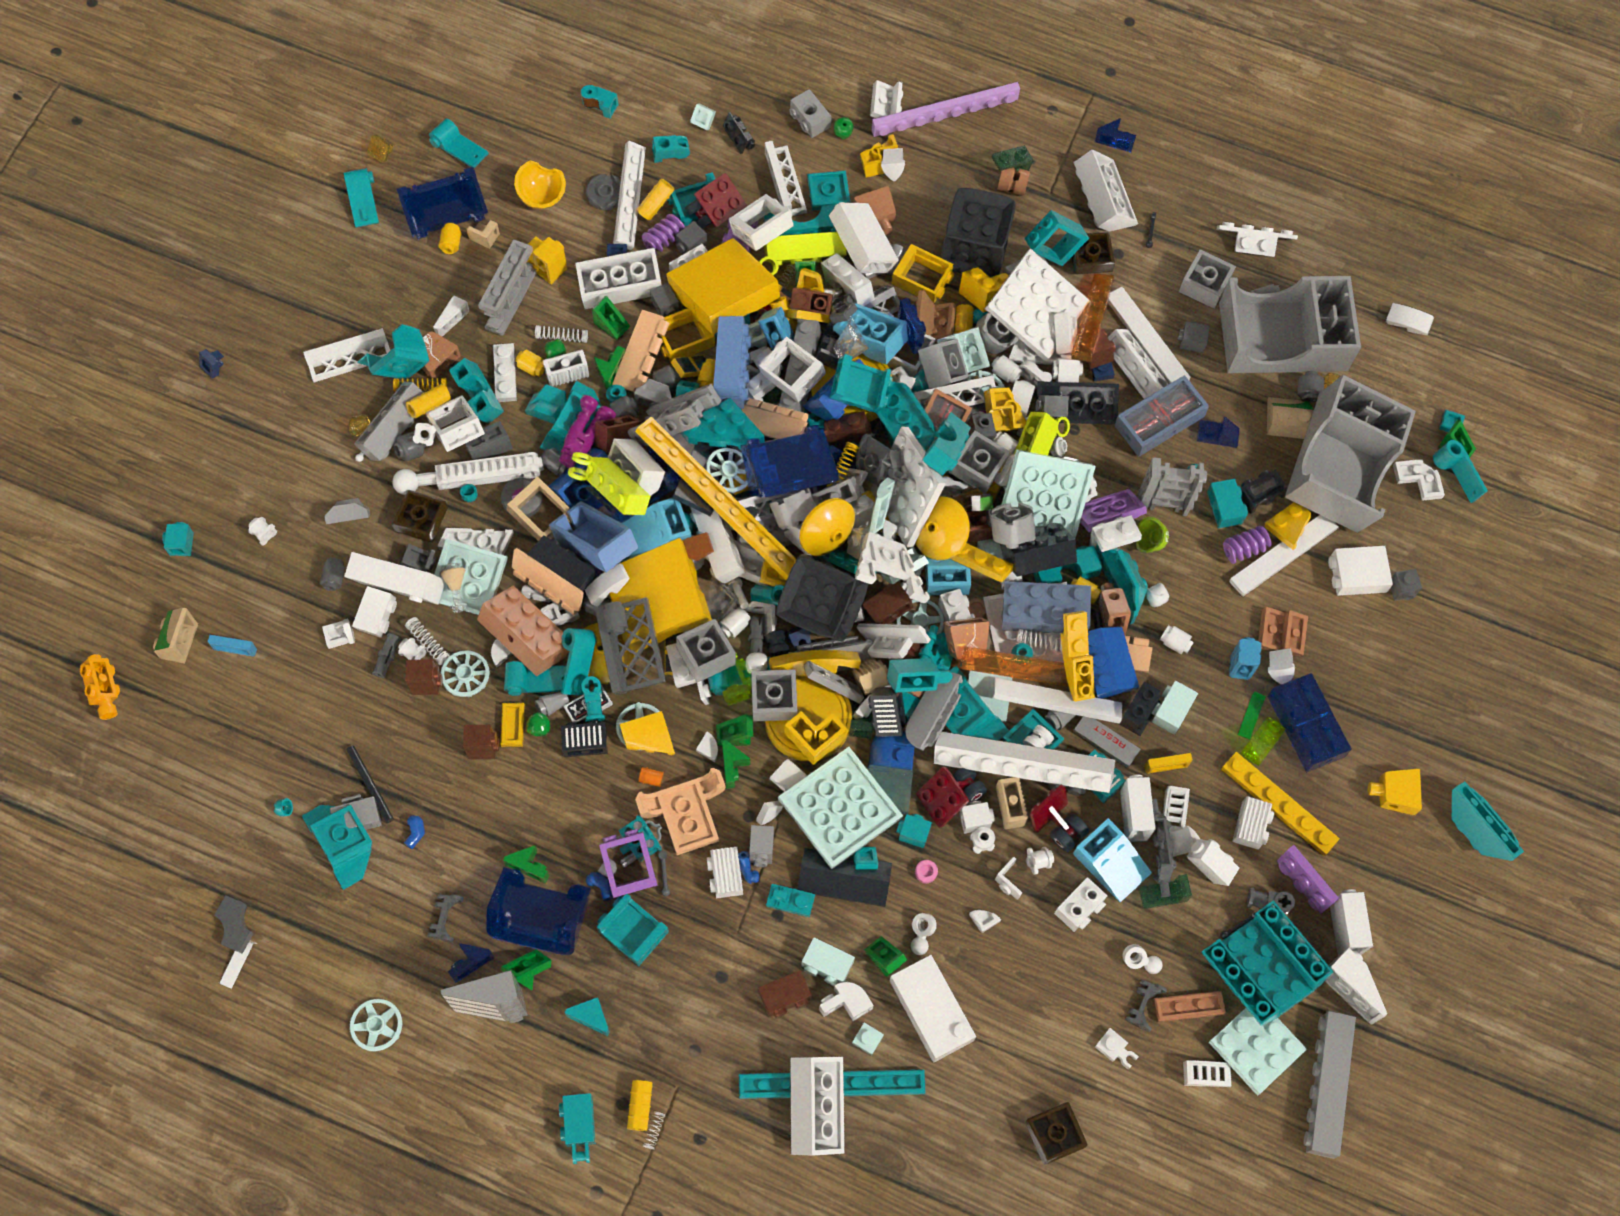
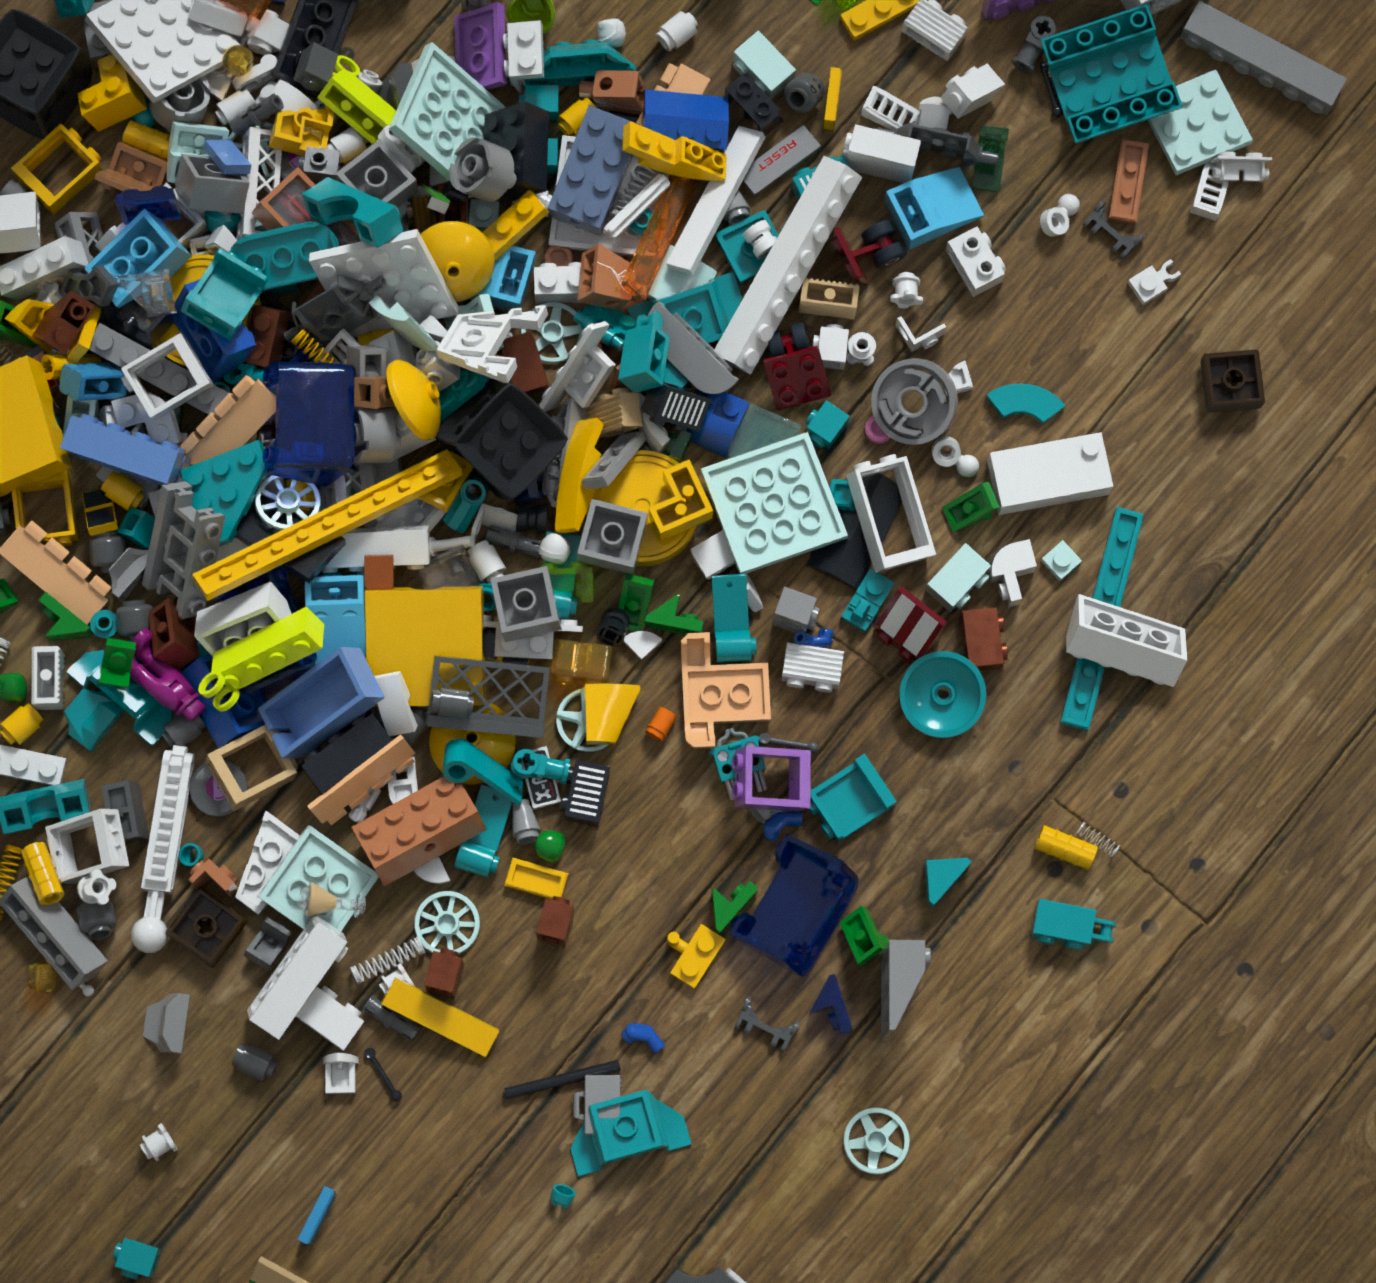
camera: 75 degrees left, 10 degrees up
none -> green slope [97,638,136,691]
none -> nougat bracket [188,859,238,899]
none -> medium blue tile [203,140,252,175]
none -> clear yellow piece [222,45,254,77]
none -> dark grey pin [230,93,284,136]
none -> medium nougat brick [354,376,395,409]
none -> black hinge [364,1048,402,1101]
none -> yellow tile [381,977,499,1057]
none -> clear yellow brick [550,640,613,685]
none -> black wheel [596,607,630,647]
none -> white axle [604,174,670,239]
none -> yellow plate [667,924,726,990]
none -> teal door [711,574,757,663]
none -> dark grey head [784,72,825,113]
none -> white window [846,454,936,573]
none -> light grey piece [871,358,958,445]
none -> slope [874,586,947,664]
none -> teal dish [900,651,987,738]
none -> teal tile [986,384,1066,424]
none -> white hinge [1209,152,1272,182]

